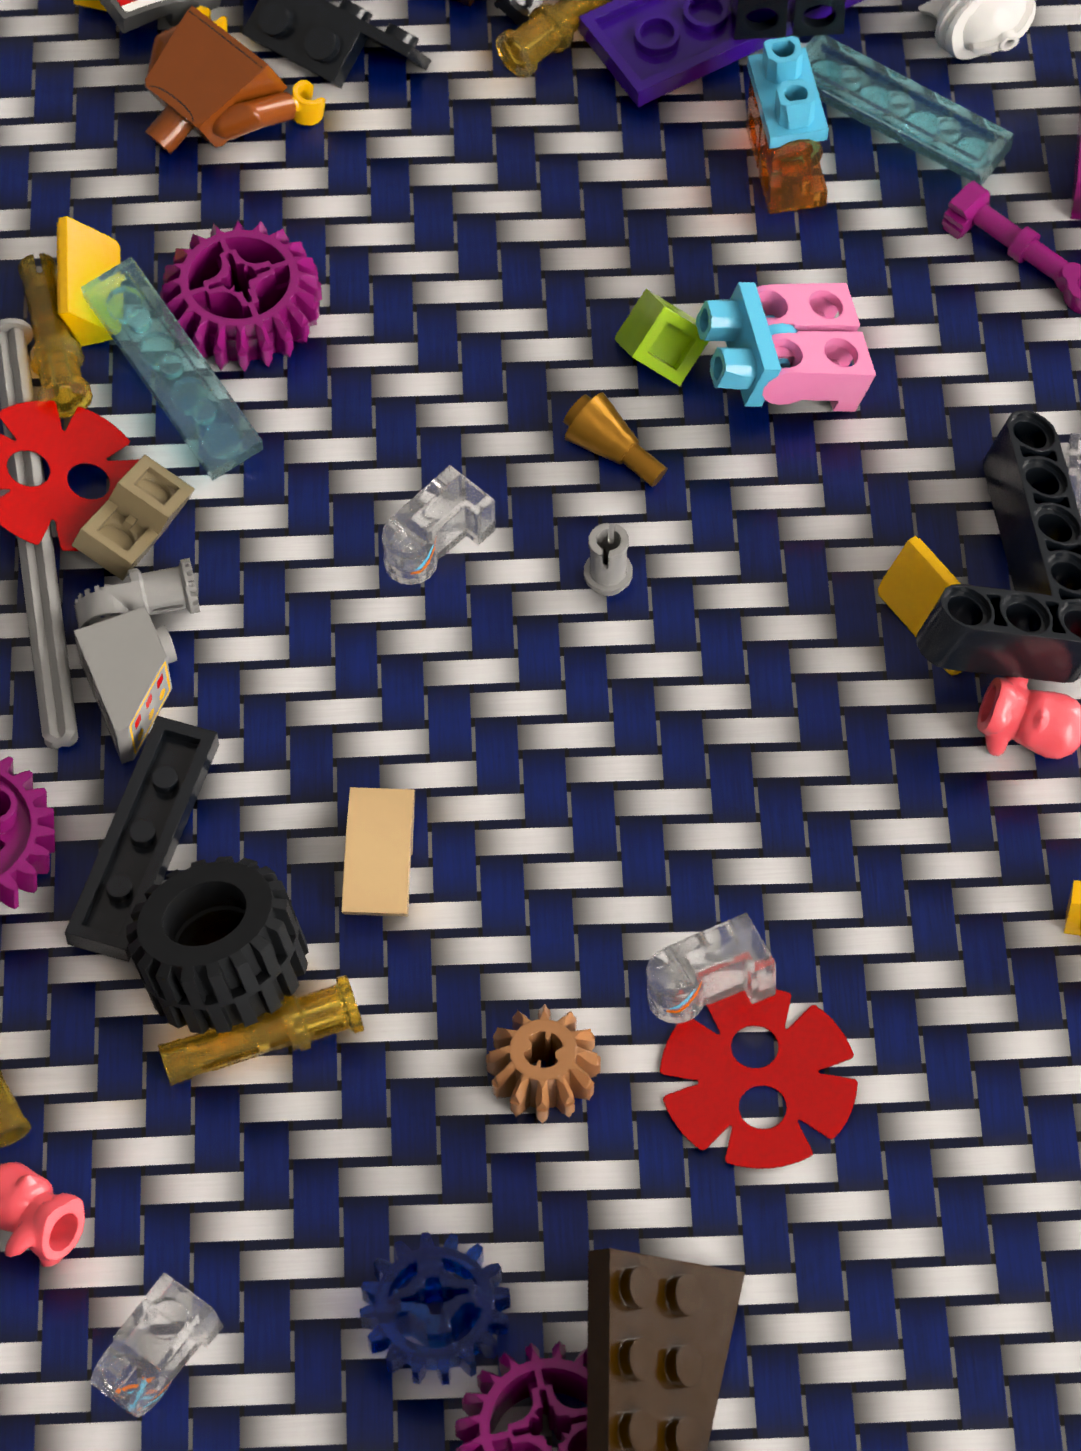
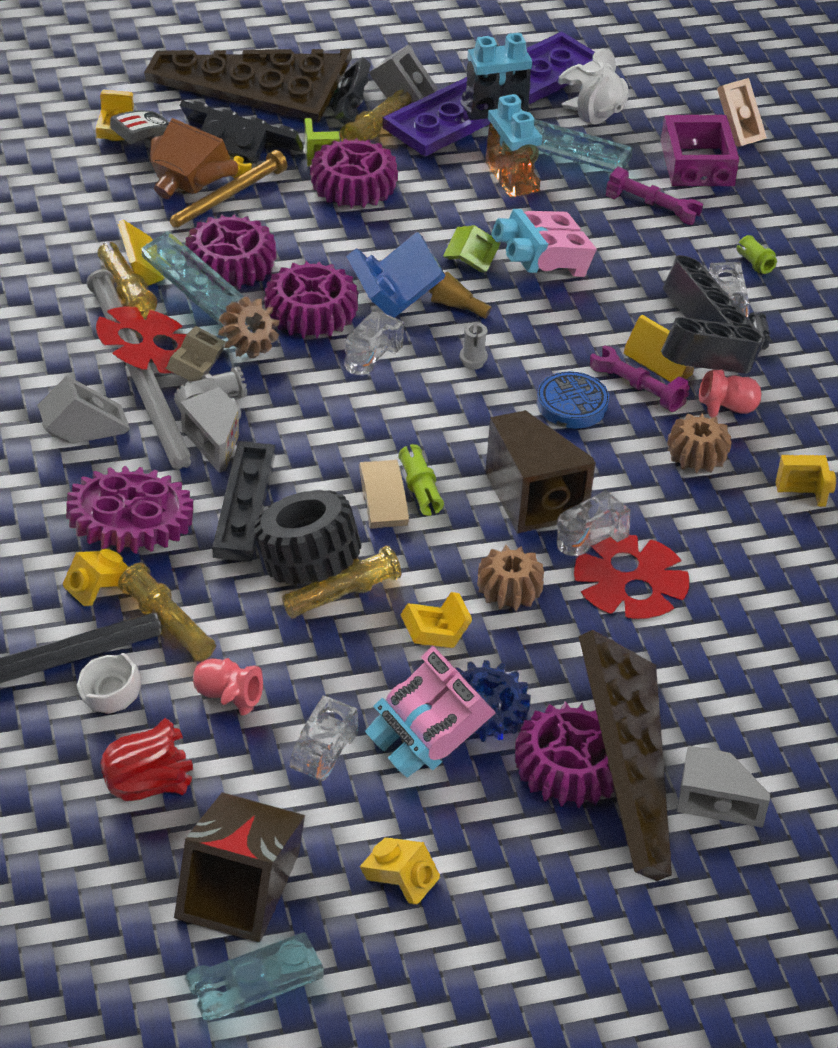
camera: 15 degrees left, 15 degrees down
none -> pearl gold bar [170,150,287,227]
none -> medium nougat gear [218,296,280,358]
none -> magenta gear [264,261,359,339]
none -> lime panel [305,118,340,166]
none -> magenta gear [310,138,398,209]
none -> blue bracket [346,232,445,320]
none -> hips [365,645,496,778]
none -> lime pin [398,444,444,516]
none -> yellow bracket [400,592,472,648]
none -> dark brown slope [485,410,596,534]
none -> blue tile [536,371,610,429]
none -> magenta piece [590,345,690,412]
none -> medium nougat gear [667,413,732,474]

